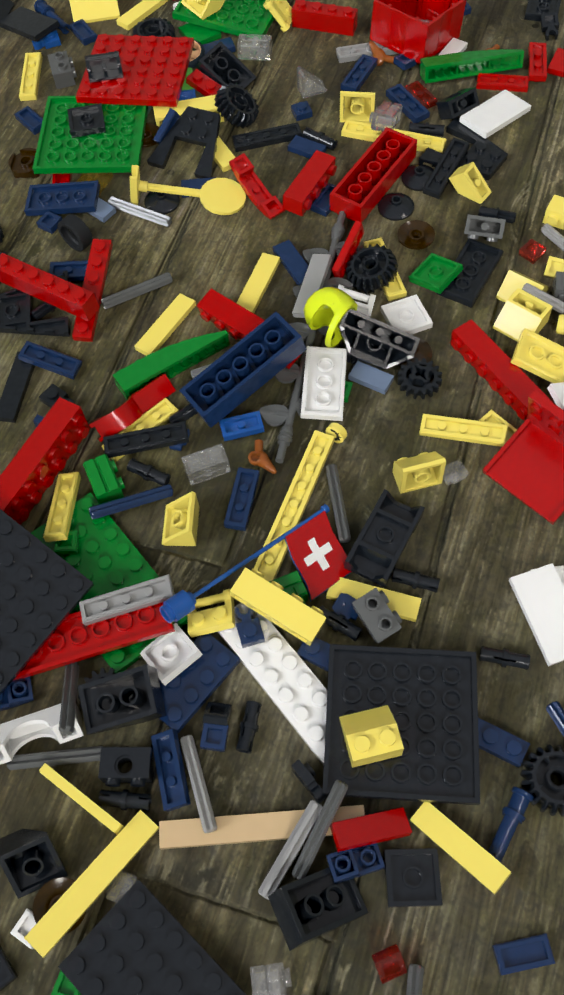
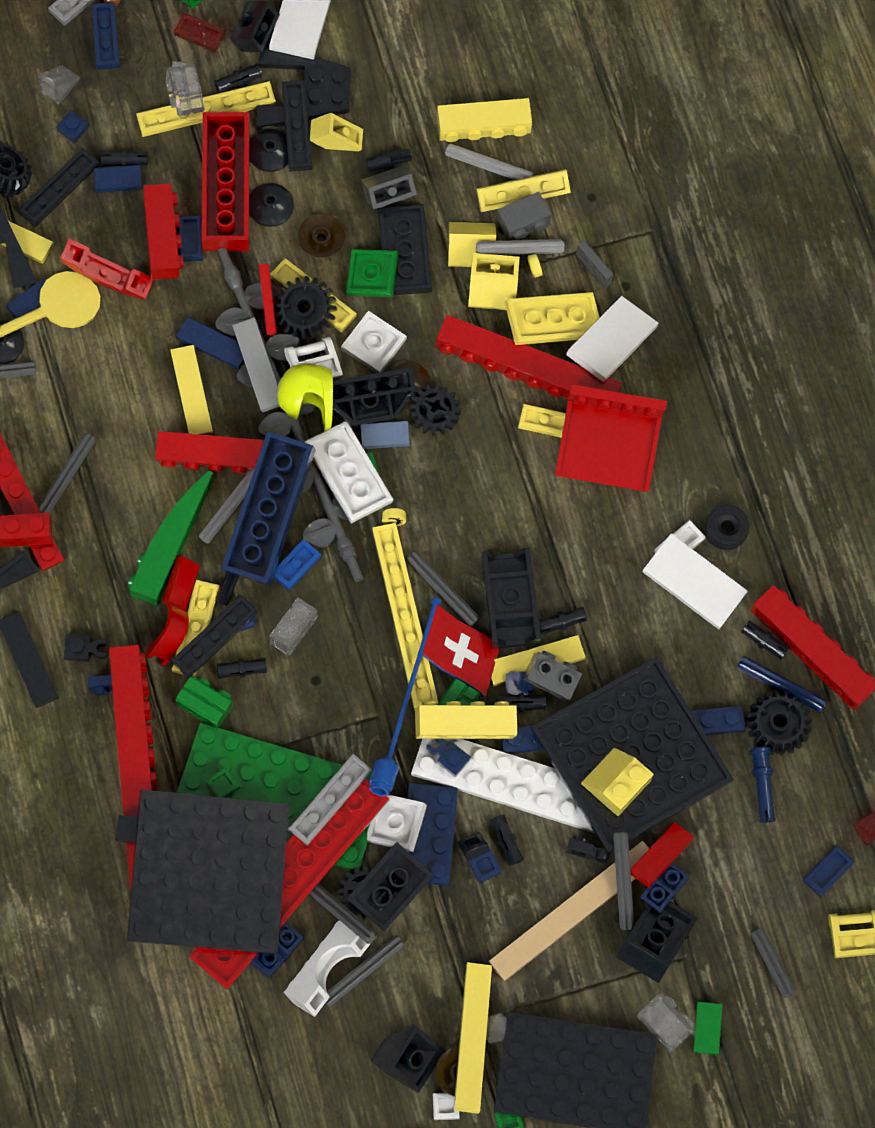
camera: 45 degrees left, 10 degrees up
dark blue tile [18,341,82,380] -> none
light yellow tile [39,763,124,835] -> none
light yellow tile [43,472,81,542] -> none
dark blue axle [89,484,173,519] -> none
black brick [98,747,155,787] -> none
black pin [98,789,152,811] -> none
light yellow tile [134,293,196,356] -> none
dark blue plate [151,729,191,812] -> none
light yellow slope [162,491,200,546] -> none
light grey axle [180,735,217,833] -> none
light yellow plate [187,589,235,638] -> none
dark blue plate [224,467,260,531] -> none
dark orange animal [248,439,277,474] -> none
light grey axle [258,800,323,900] -> none
light yellow slope [340,91,375,124] -> none
clear red plate [371,944,407,984] -> none
black tile [384,848,443,908] -> none
dark blue plate [386,84,430,123] -> none
light yellow slope [393,451,446,494] -> none
light yellow tile [410,802,511,895] -> none
light yellow tile [419,414,508,447] -> none
clear piece [443,461,469,486] -> none
black pin [479,646,531,670] -> none
clear red plate [519,239,547,264] -> none

